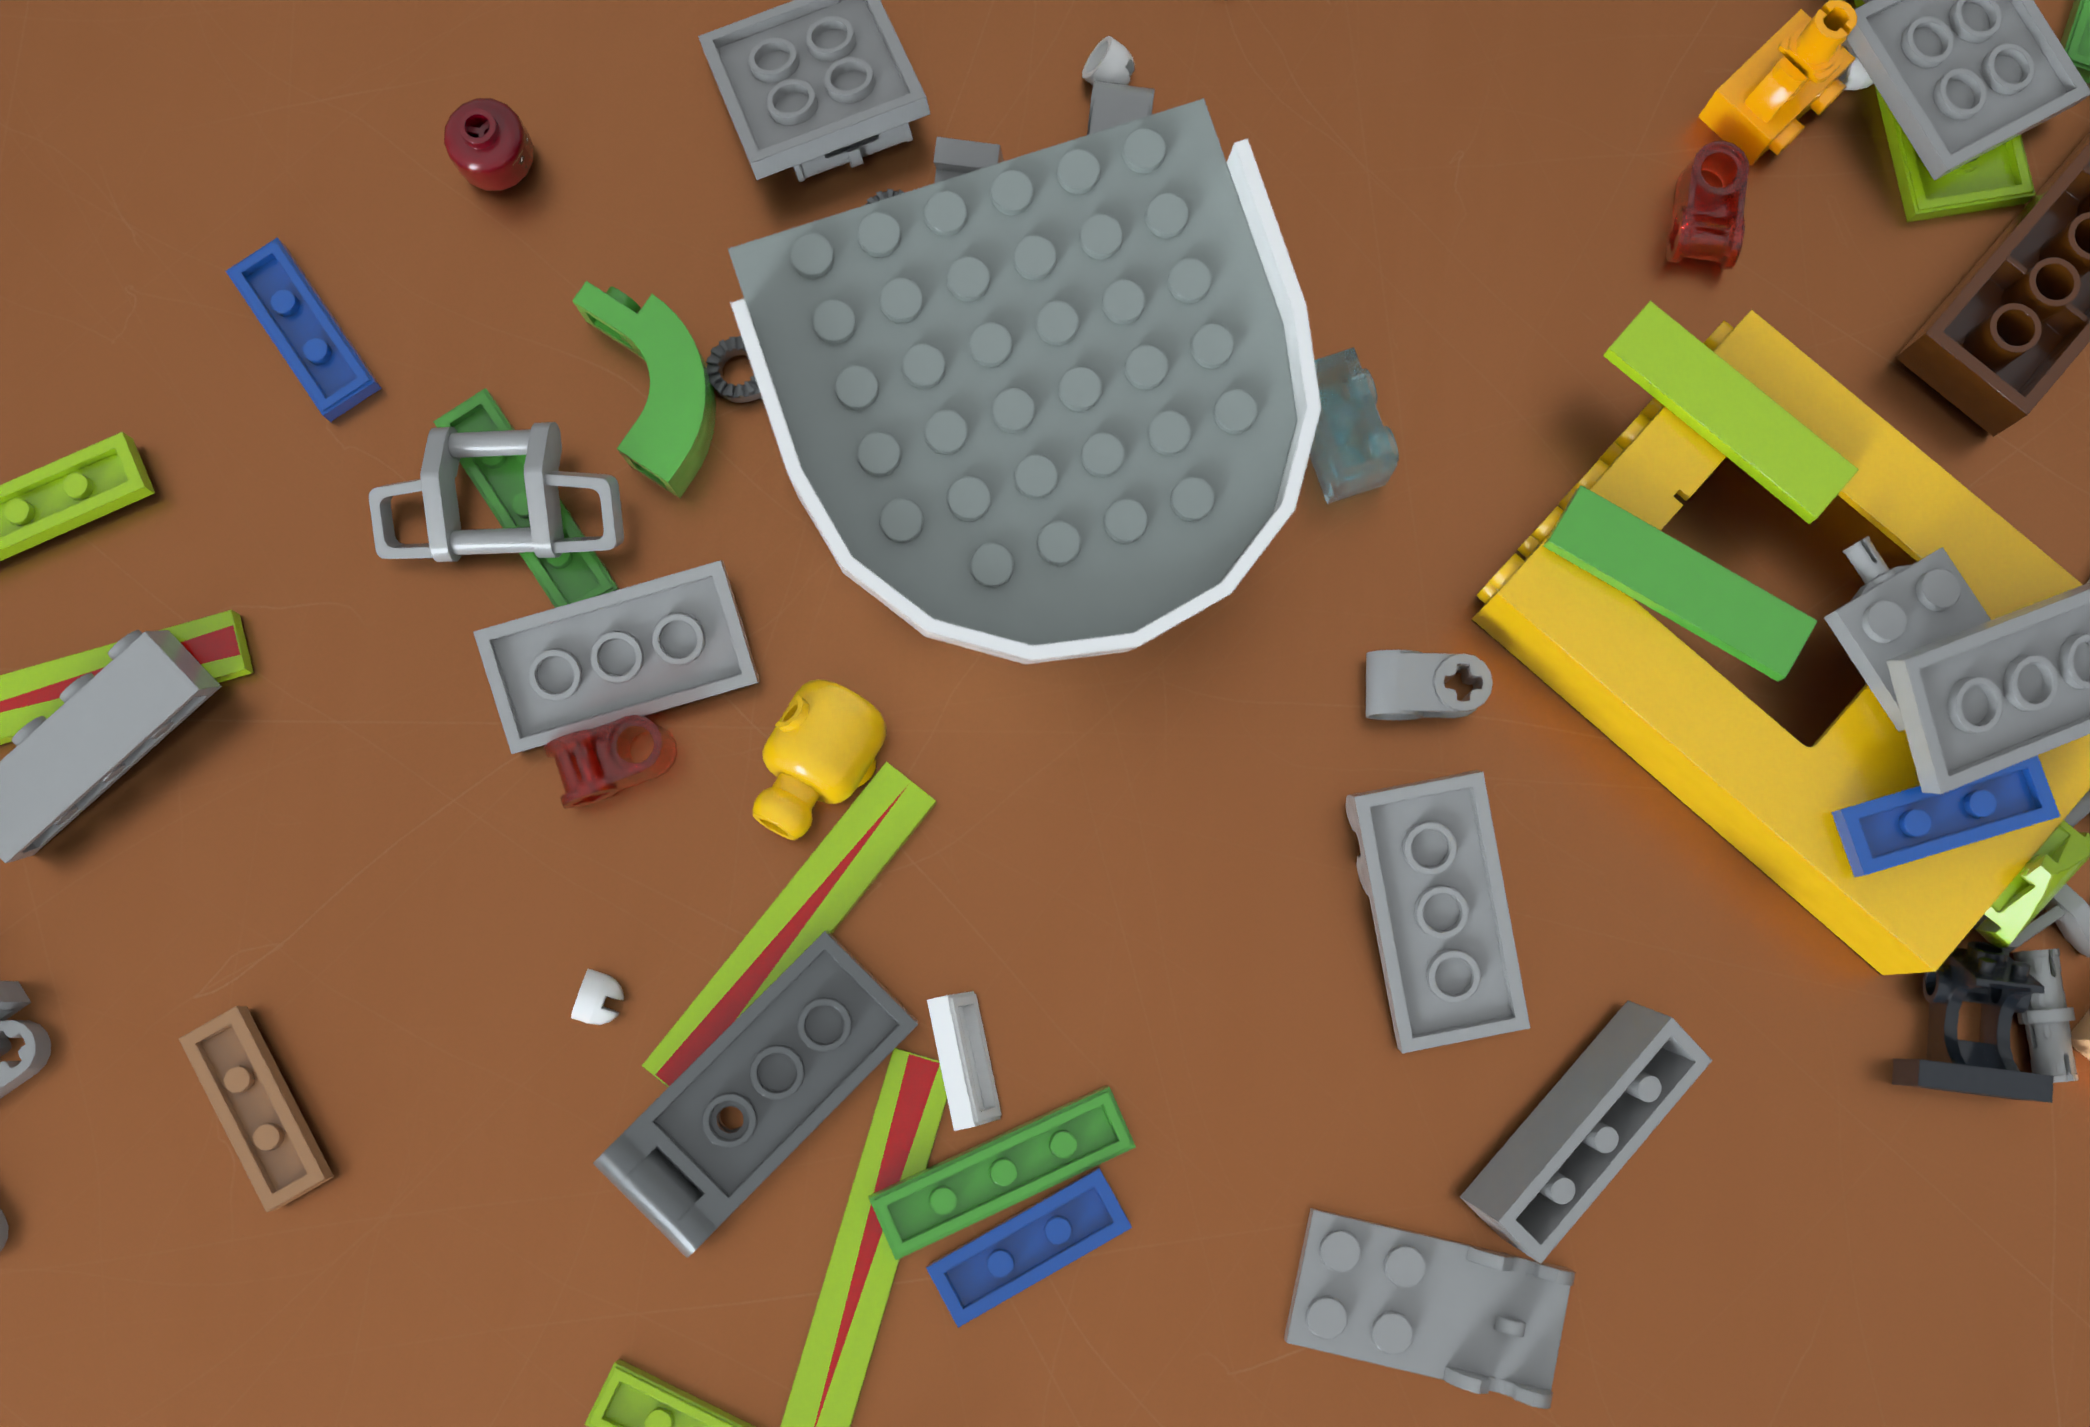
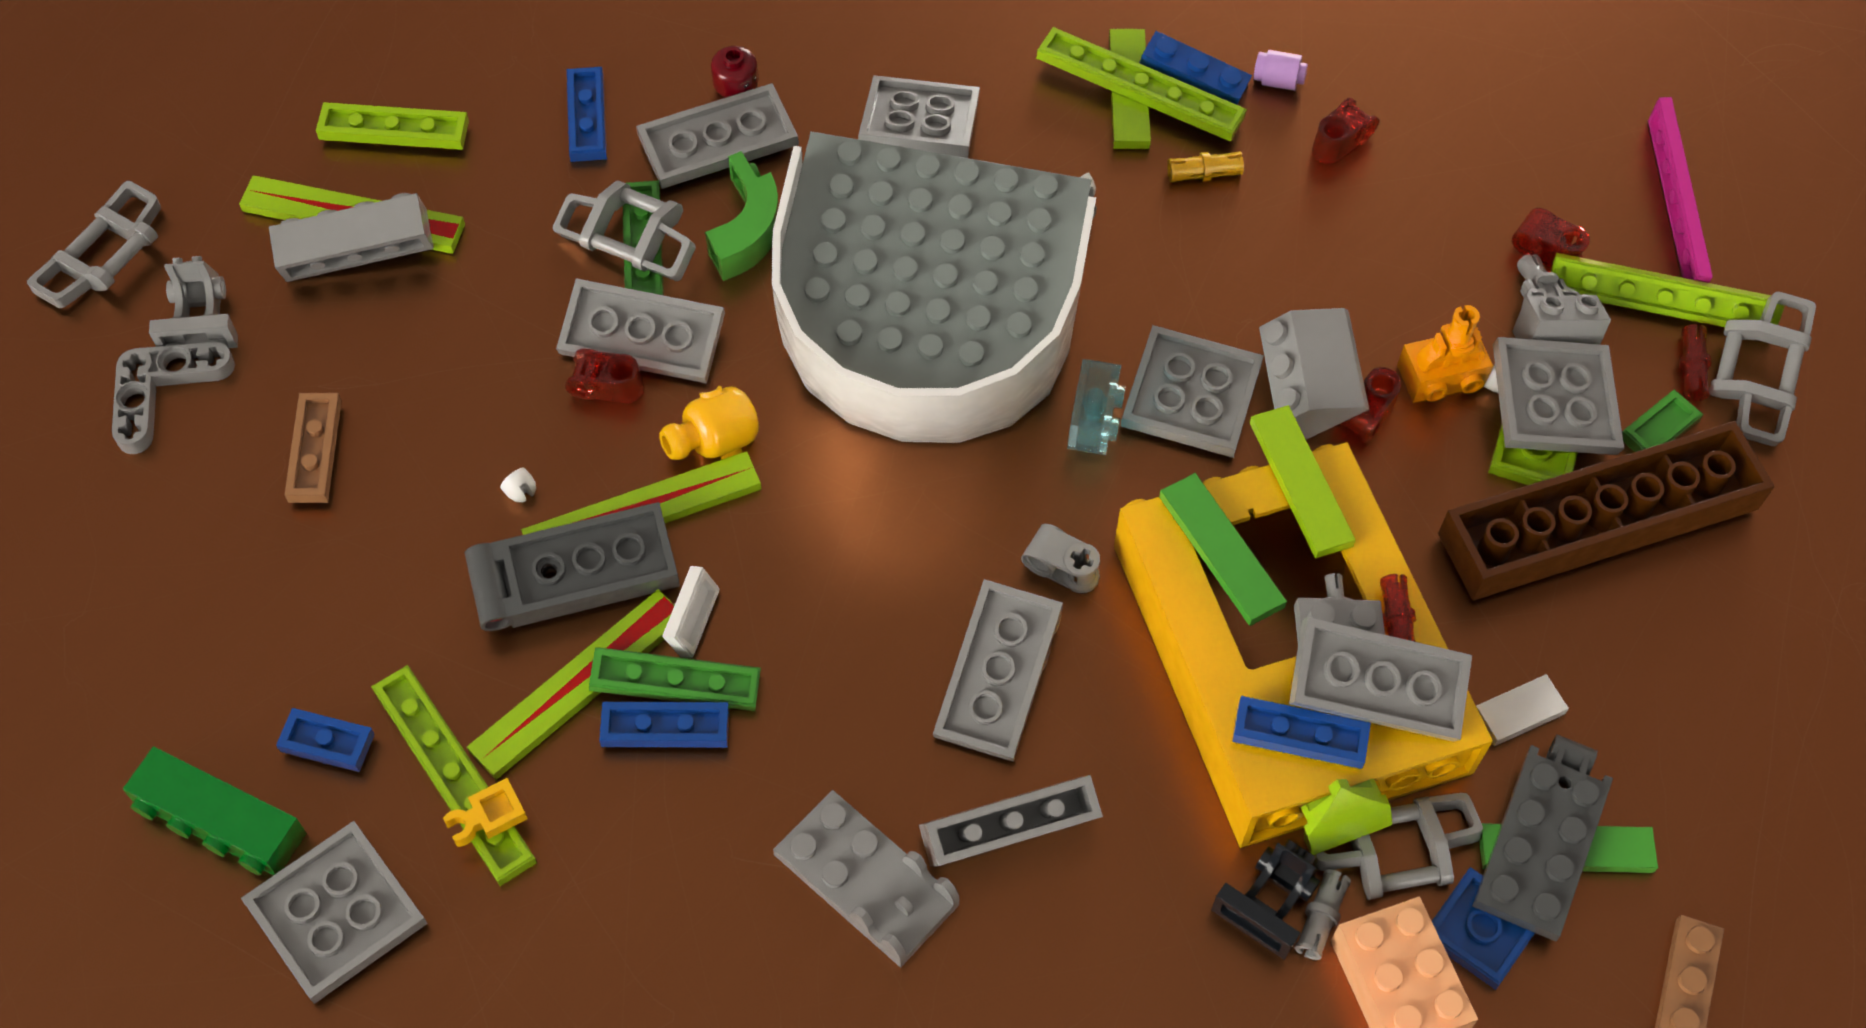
camera: 25 degrees right, 20 degrees down
none -> light grey plate [636,83,799,189]
none -> light grey plate [1121,325,1264,458]
none -> light grey slope [1259,308,1369,440]
none -> clear red pin [1380,574,1417,642]

